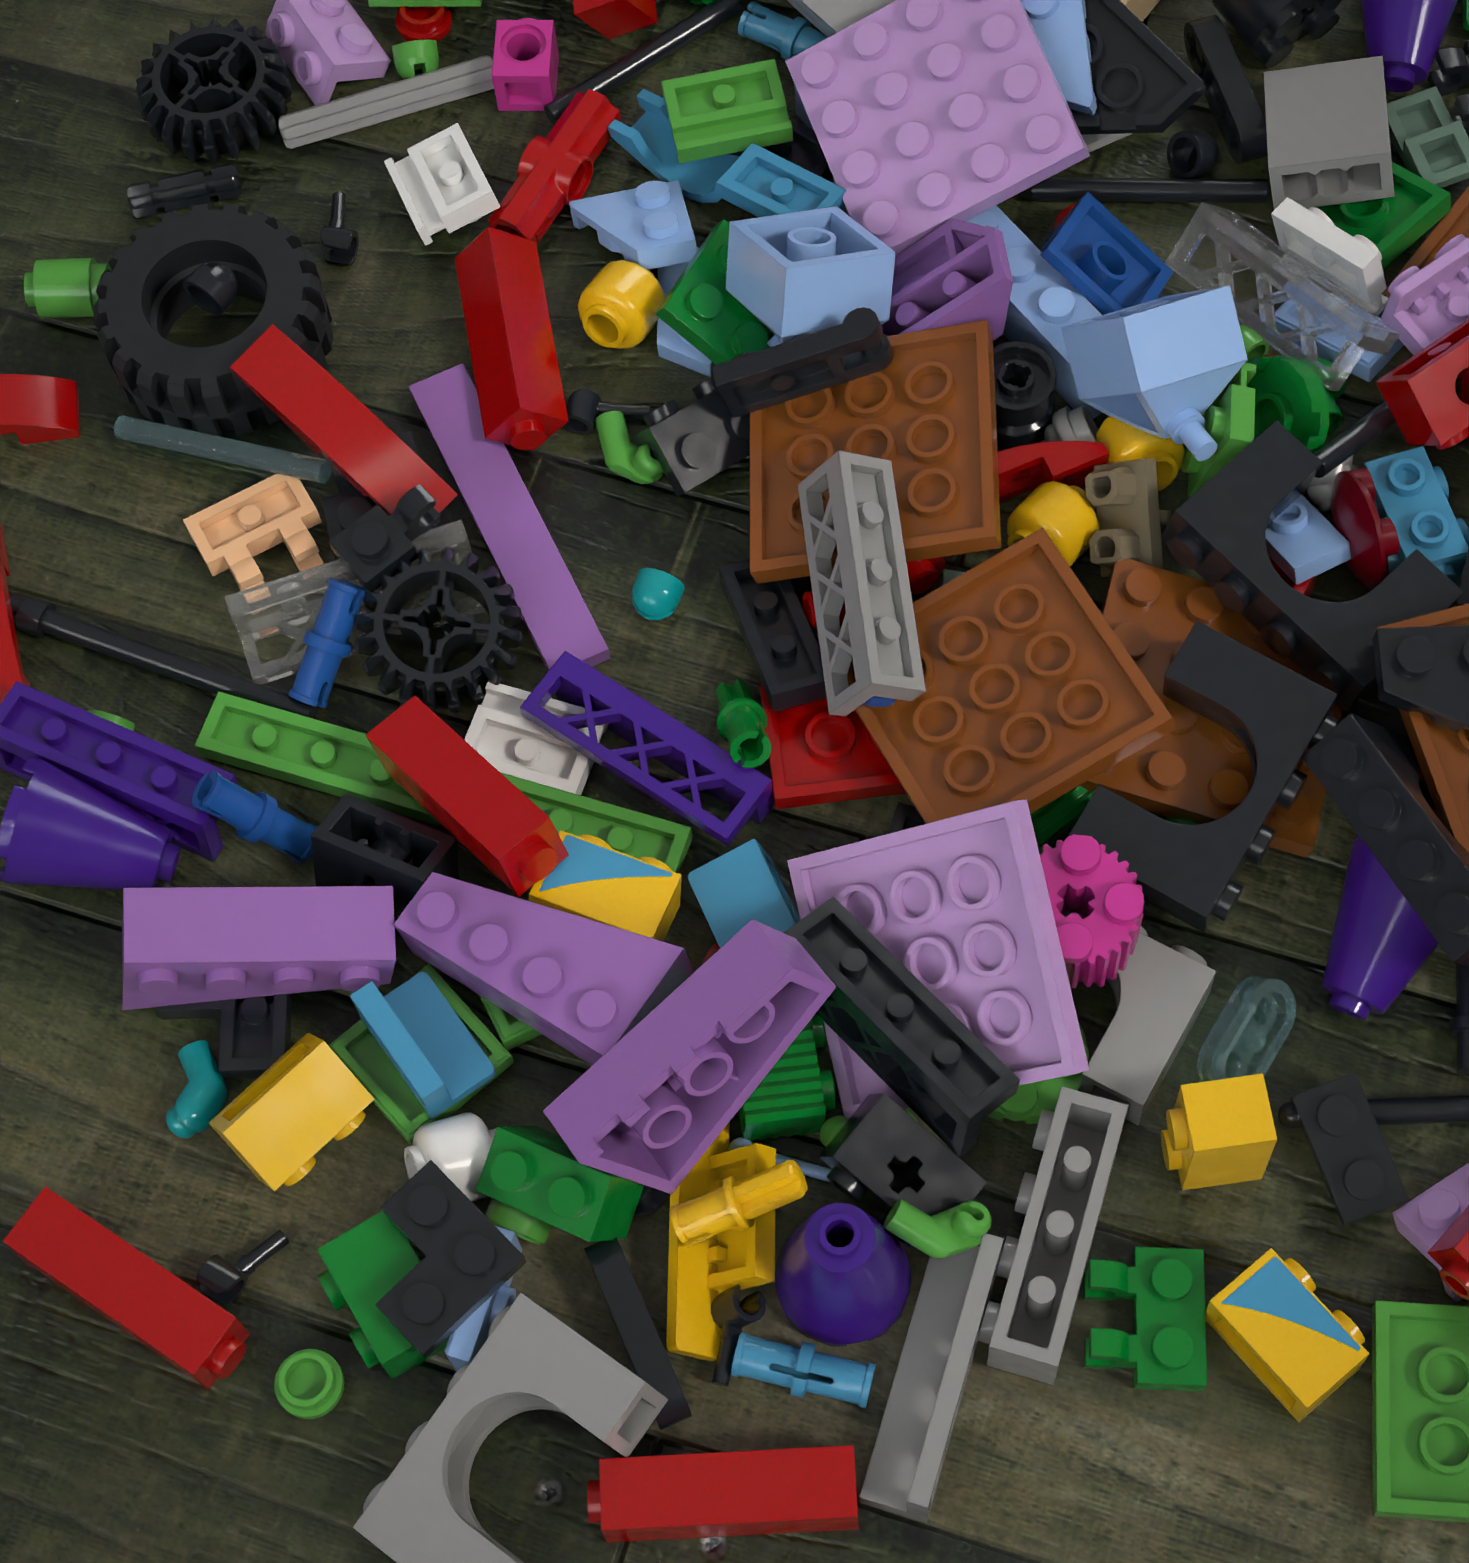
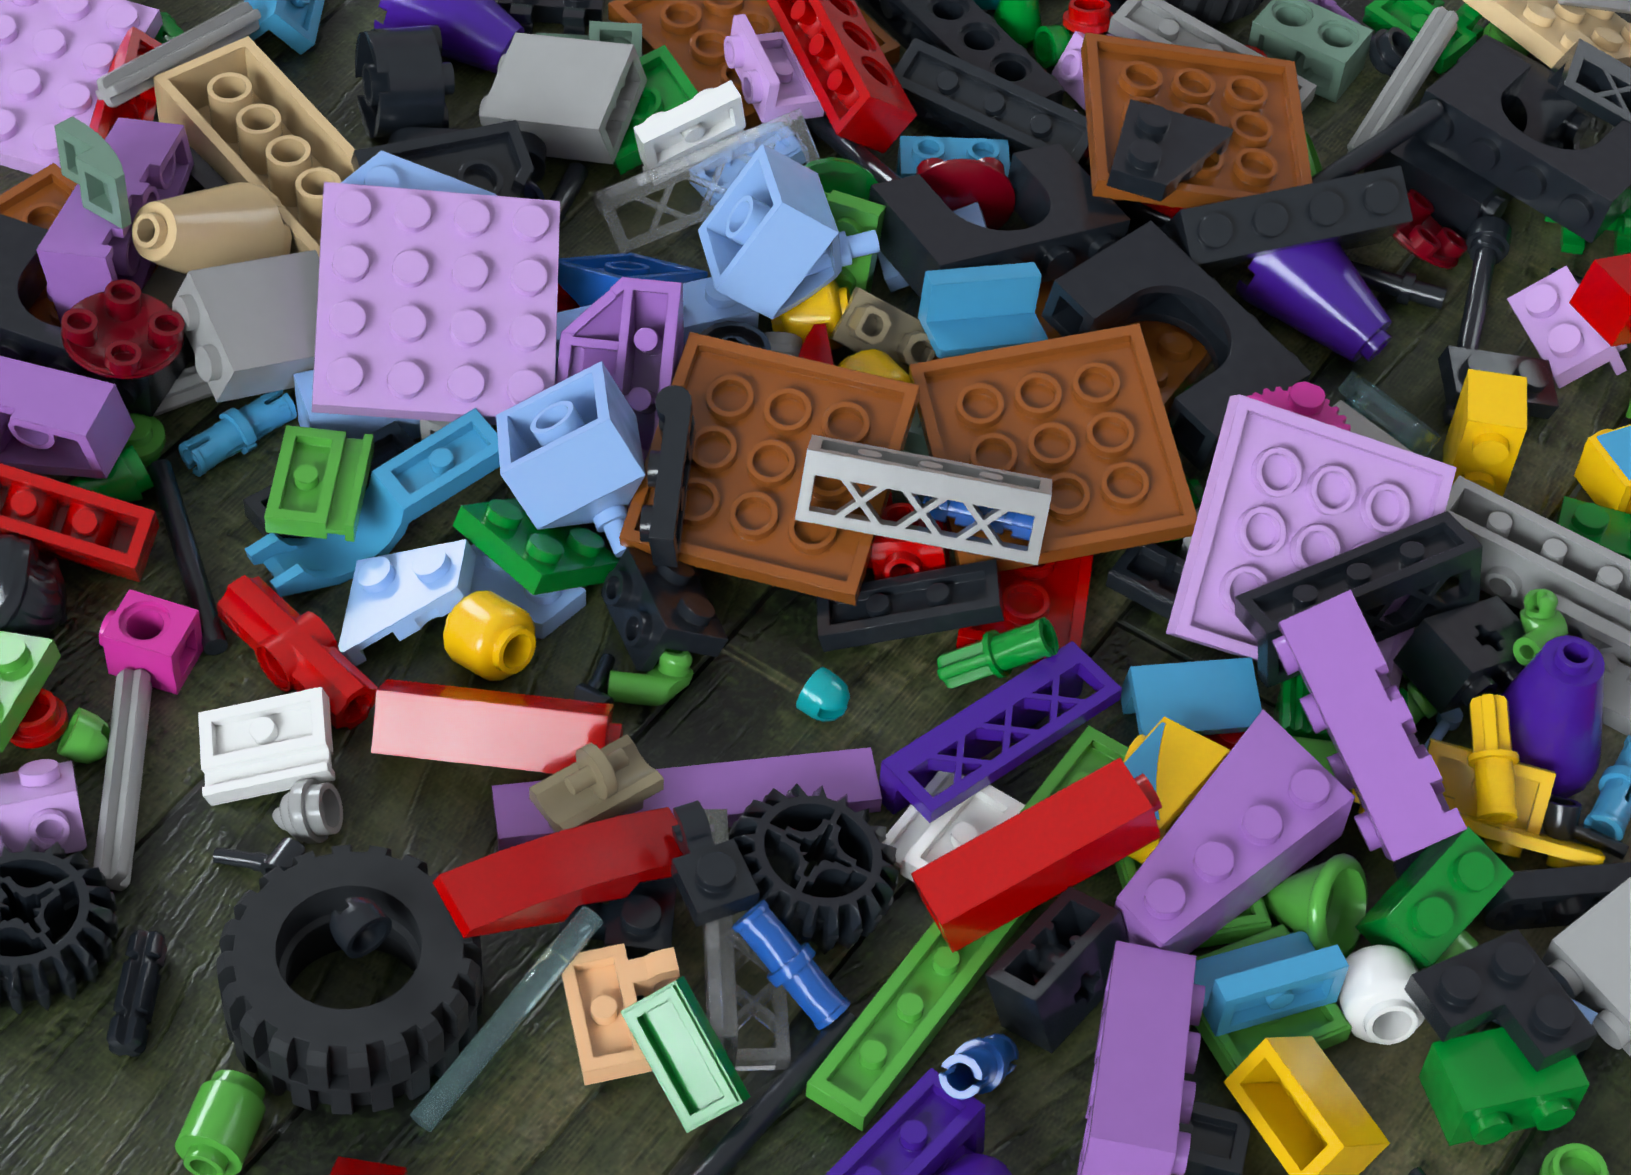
camera: 85 degrees left, 15 degrees down
none -> light grey plate [272,778,343,844]
none -> dark tan hips [529,735,664,833]
none -> tile [620,976,751,1133]
none -> dark azure panel [918,262,1048,359]
none -> bright green hat [1263,853,1368,959]

